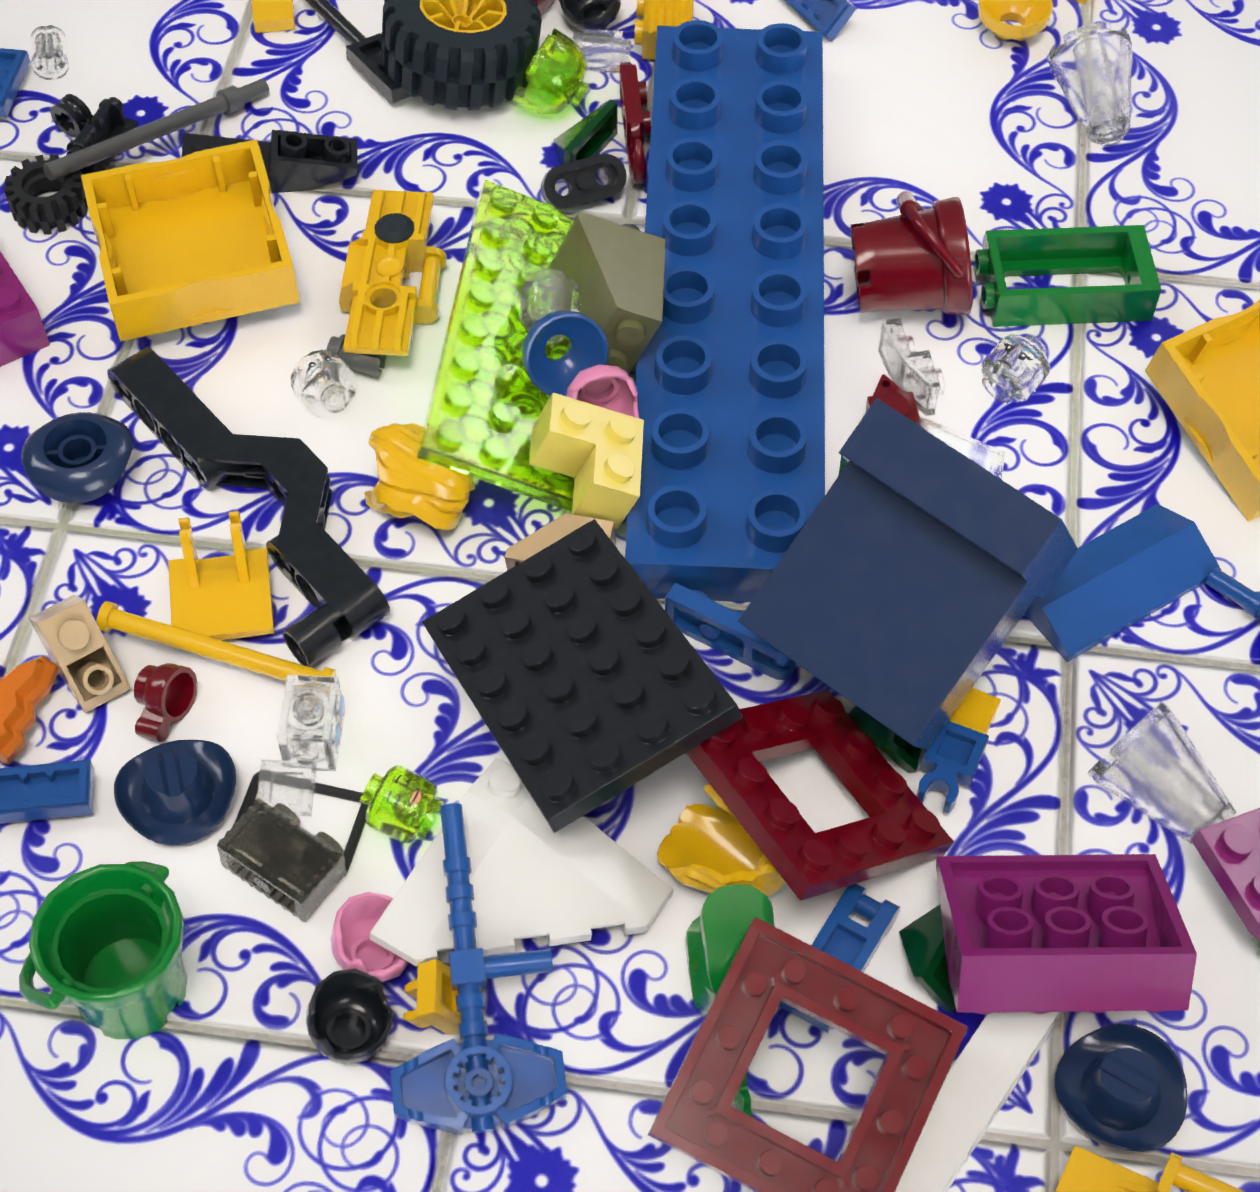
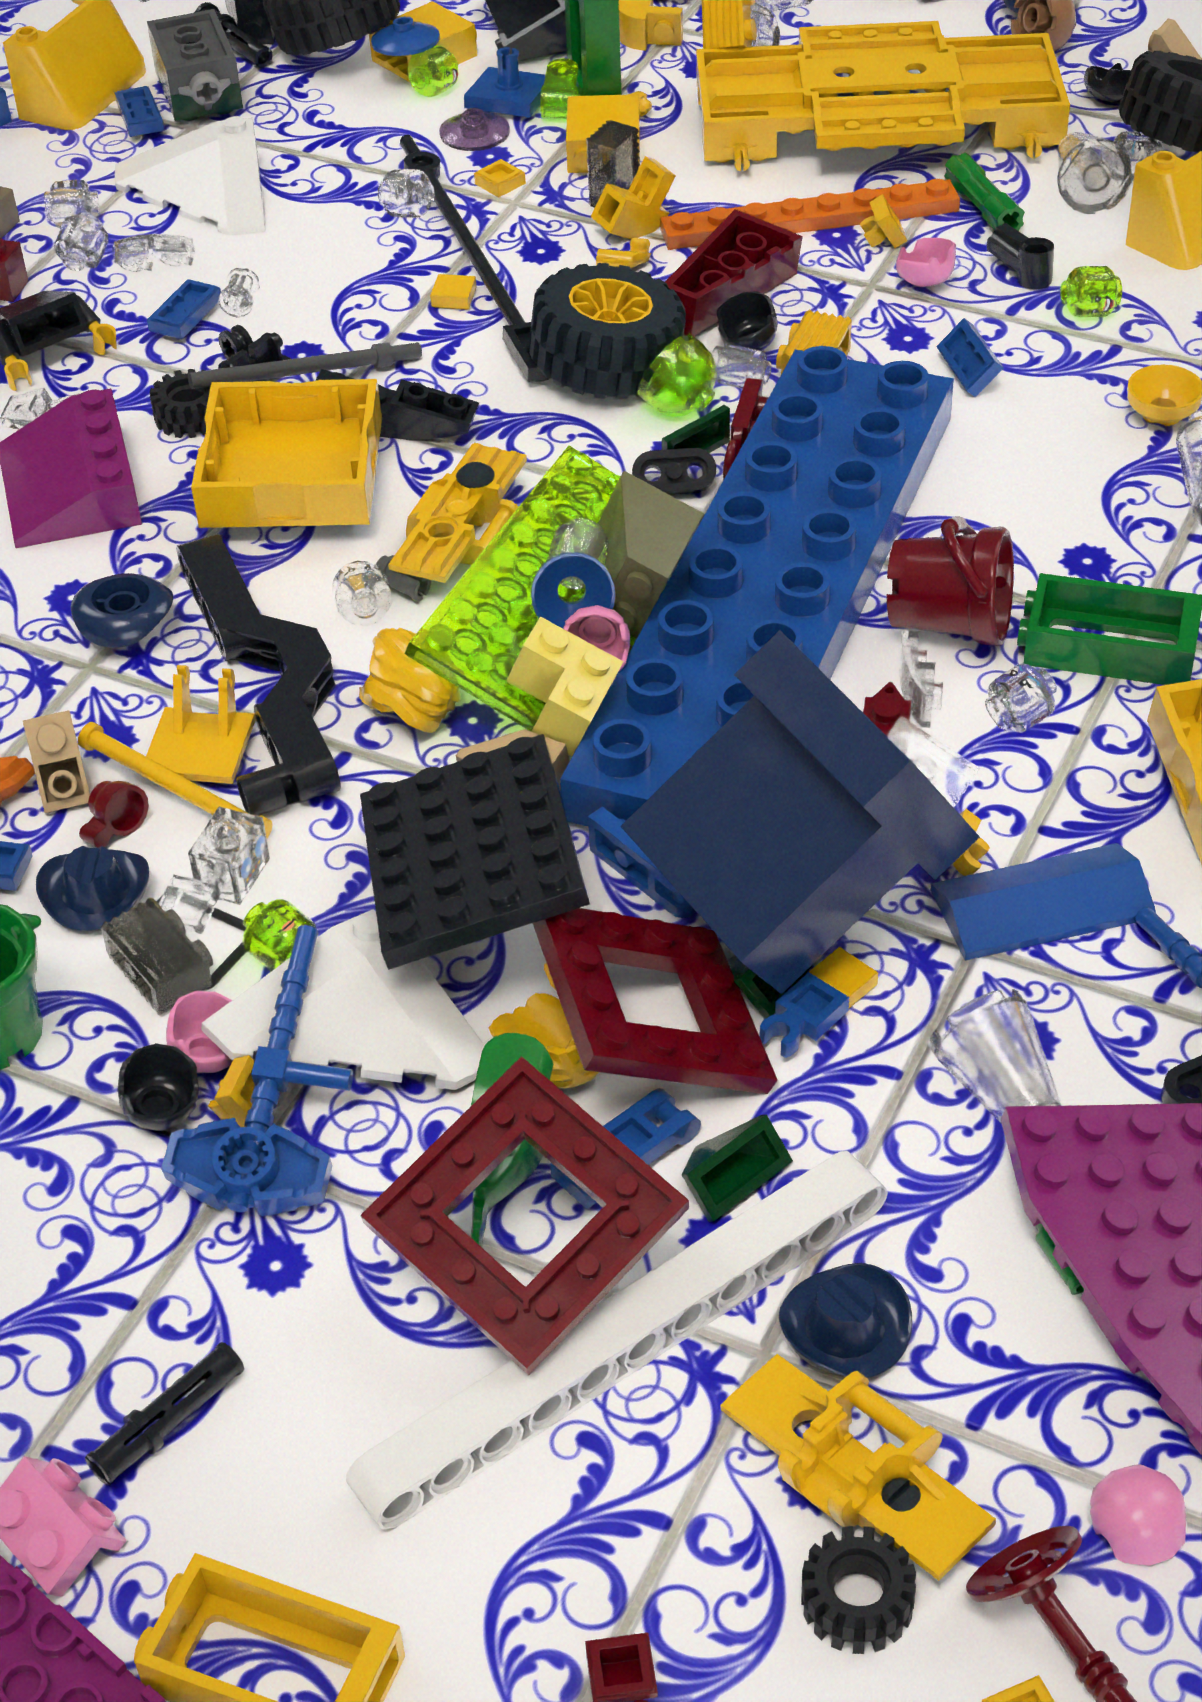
camera: 20 degrees right, 10 degrees down
magenta slope [936,854,1197,1014] -> none

